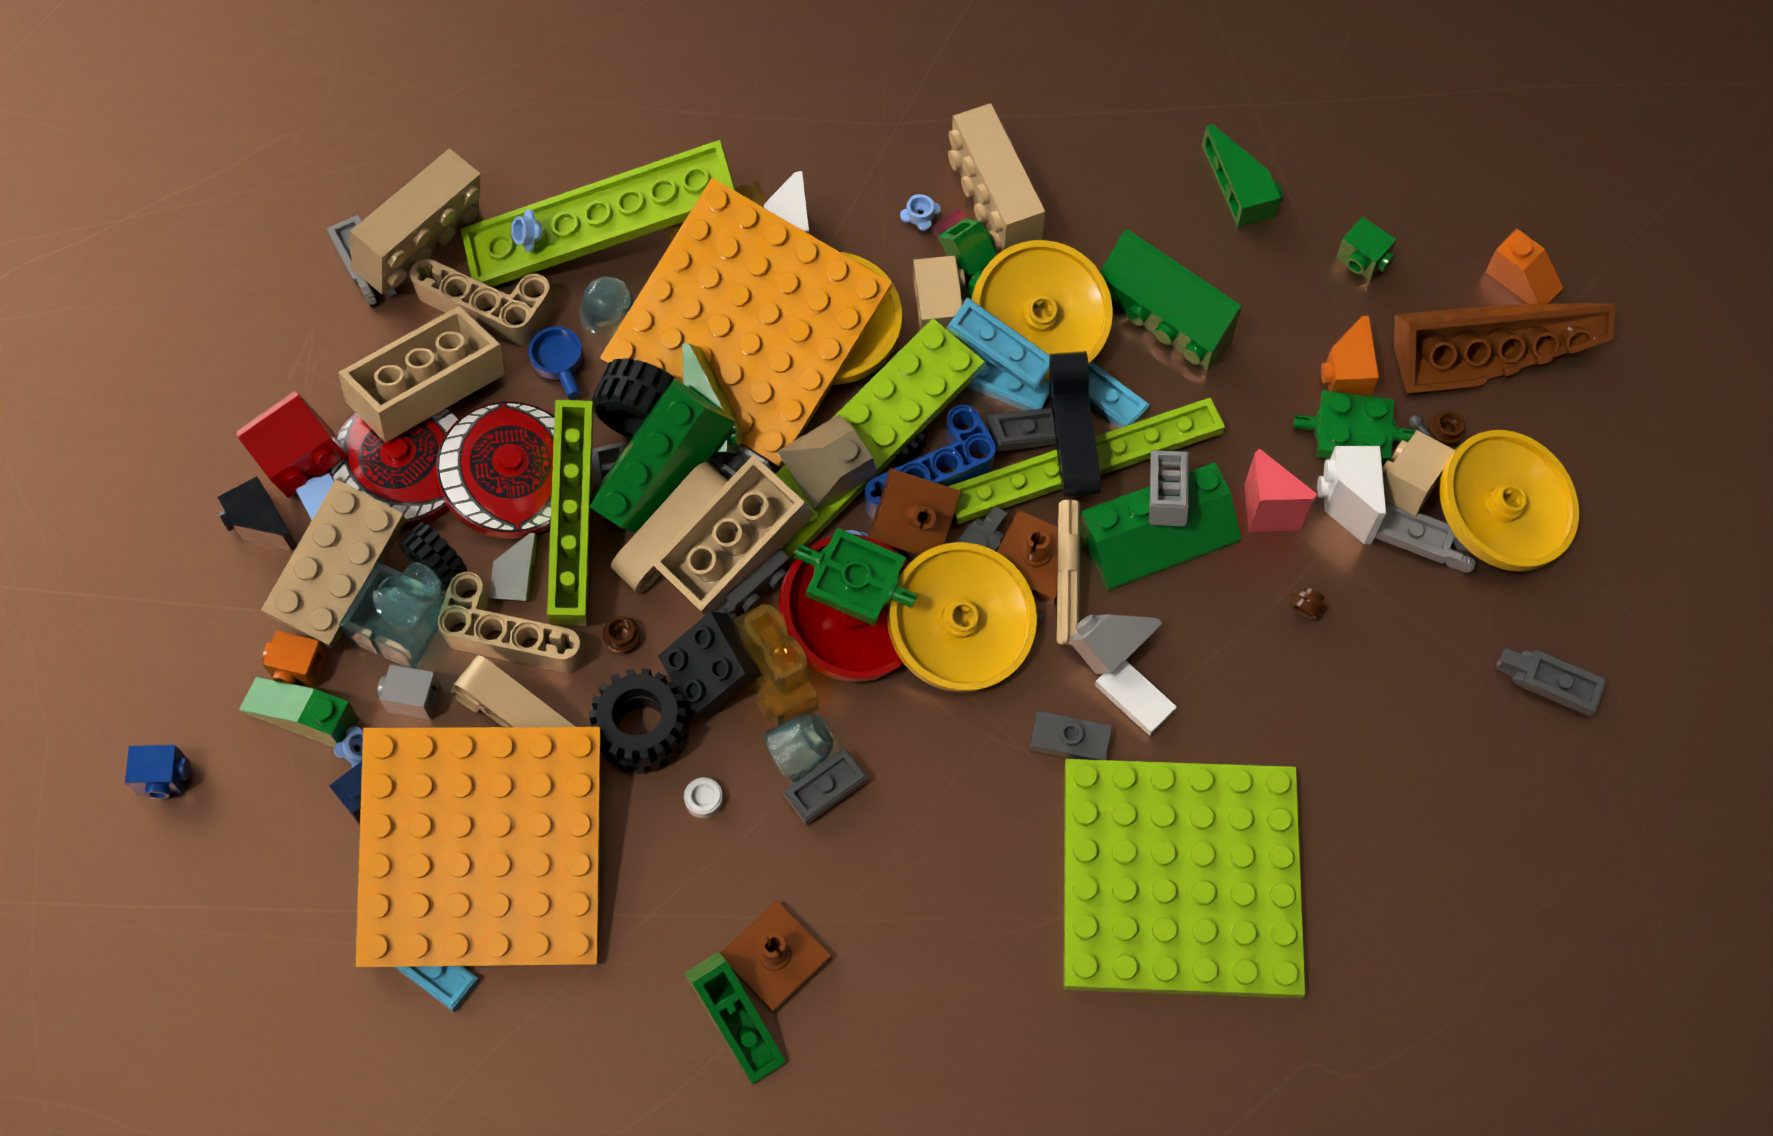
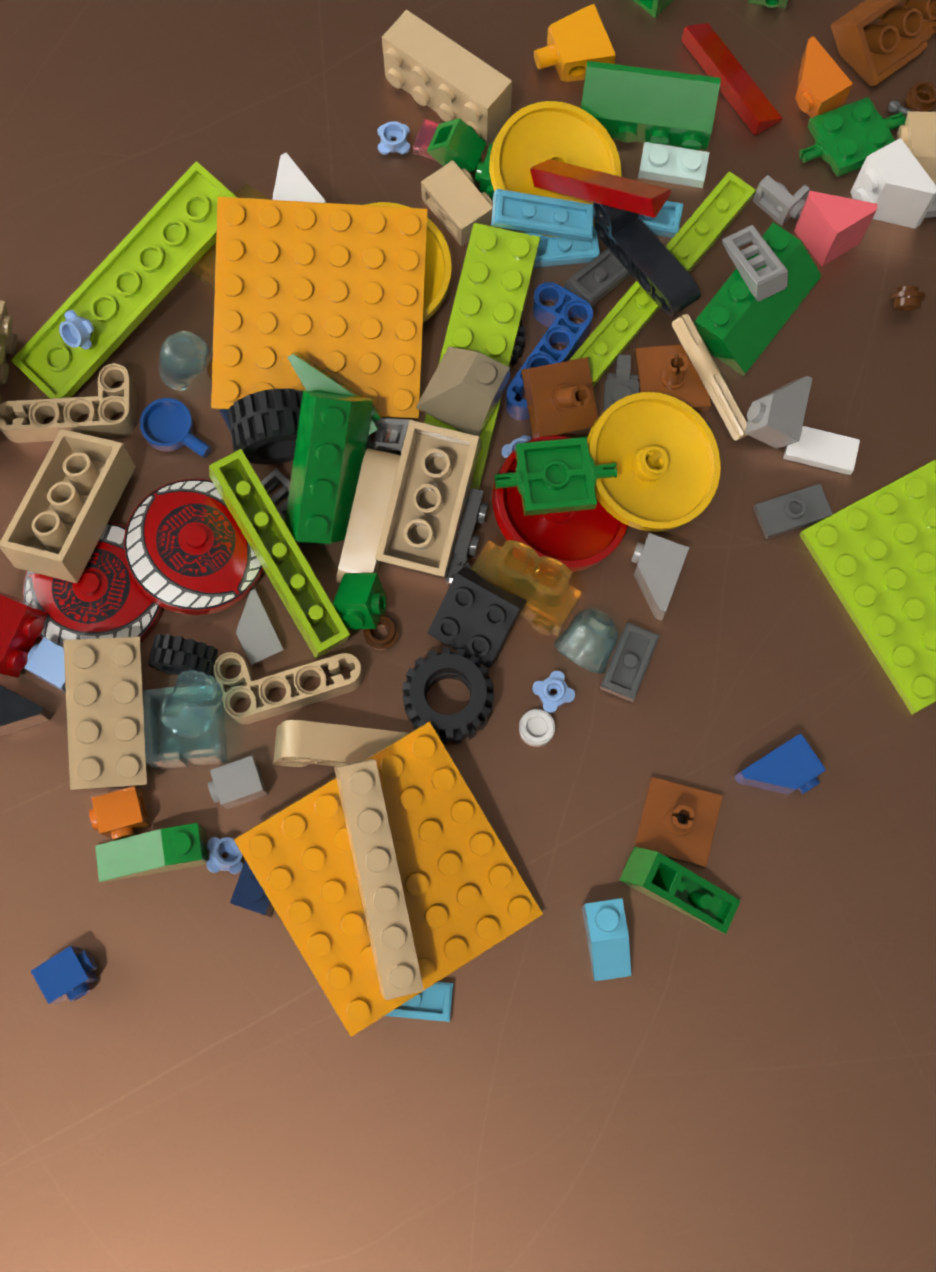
camera: 30 degrees left, 10 degrees up
none -> green brick [332,573,387,629]
none -> tan brick [334,759,424,1000]
none -> red slope [530,159,671,218]
none -> light blue plate [532,671,575,713]
none -> light orange torso [534,4,616,82]
none -> medium azure slope [582,898,631,981]
none -> light grey slope [631,533,689,621]
none -> light aqua plate [638,142,709,188]
none -> red slope [681,23,782,136]
none -> blue slope [734,733,826,795]
none -> light grey bracket [753,175,810,226]

